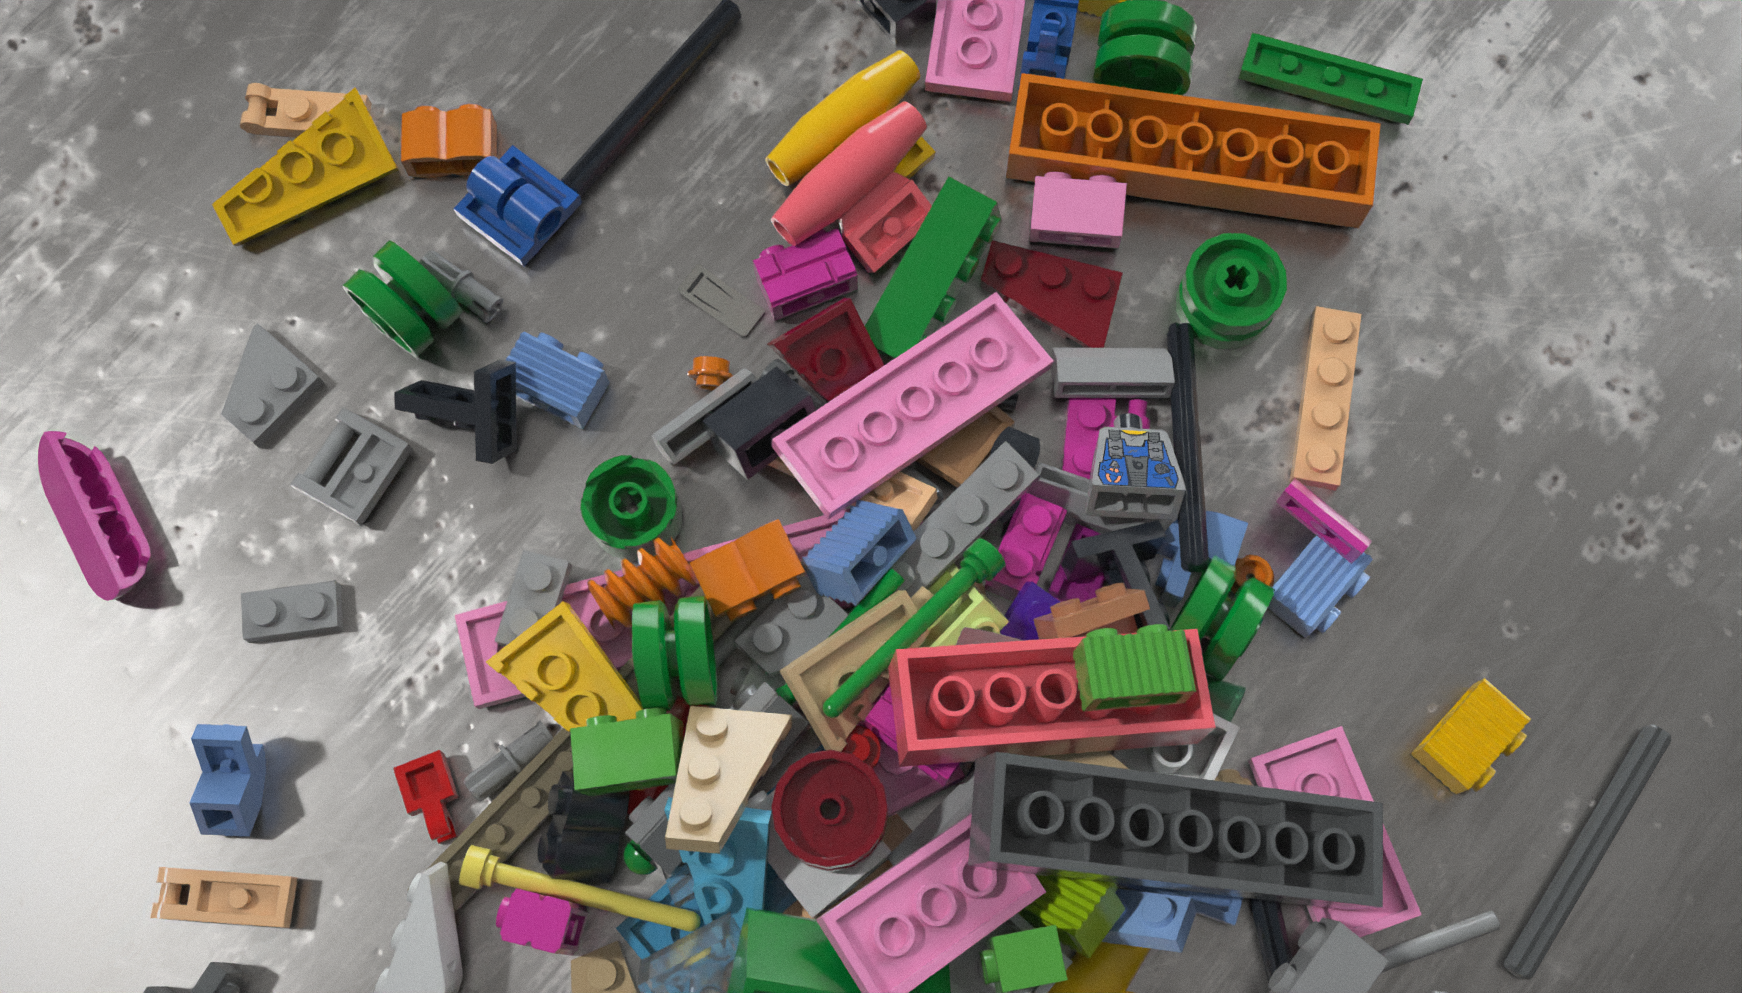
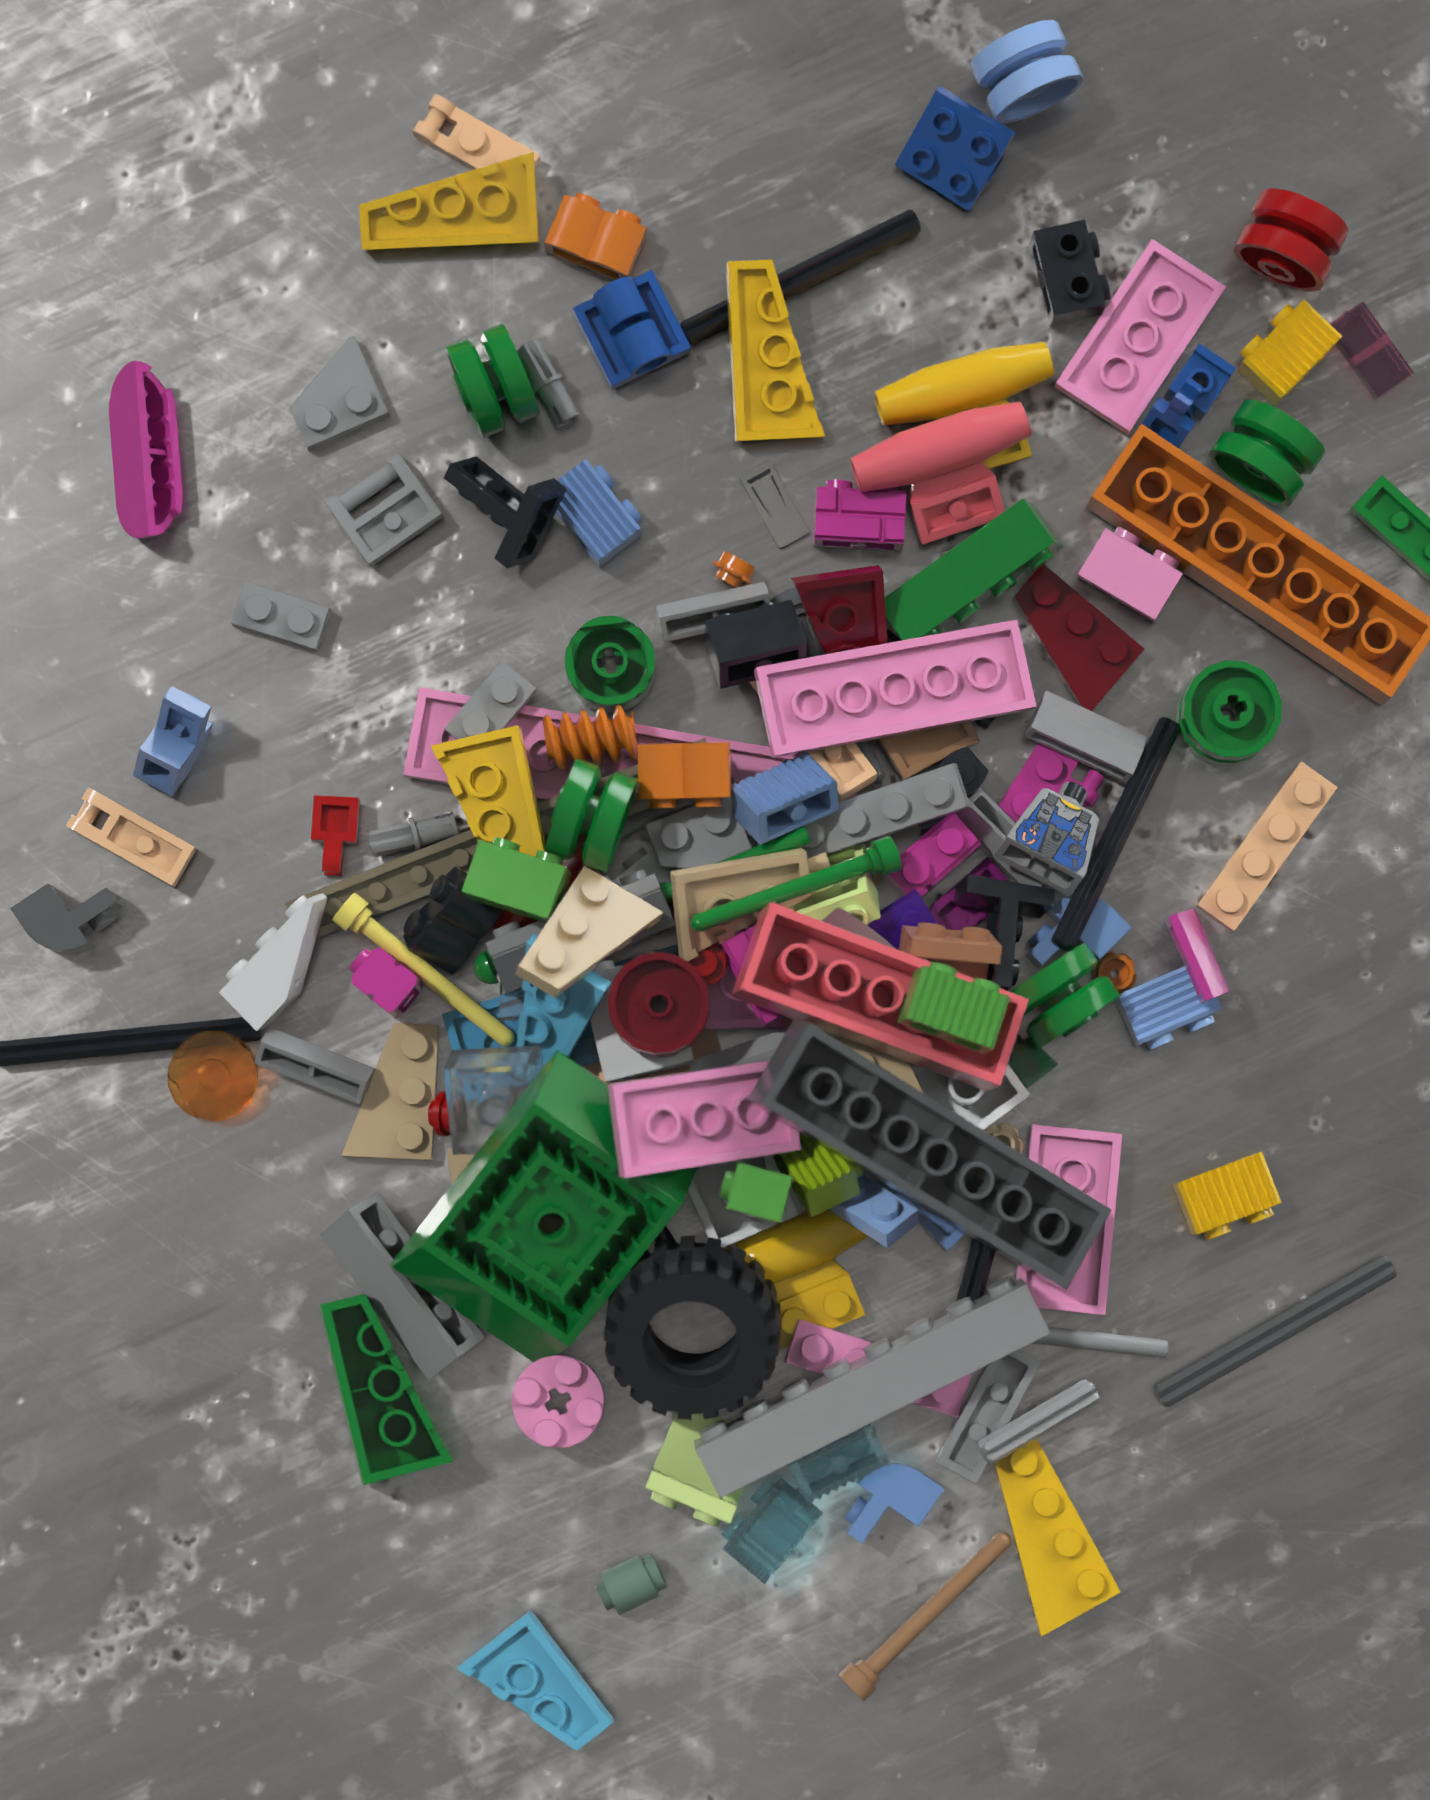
camera: 20 degrees right, 10 degrees up
none -> yellow wing [726,259,825,442]

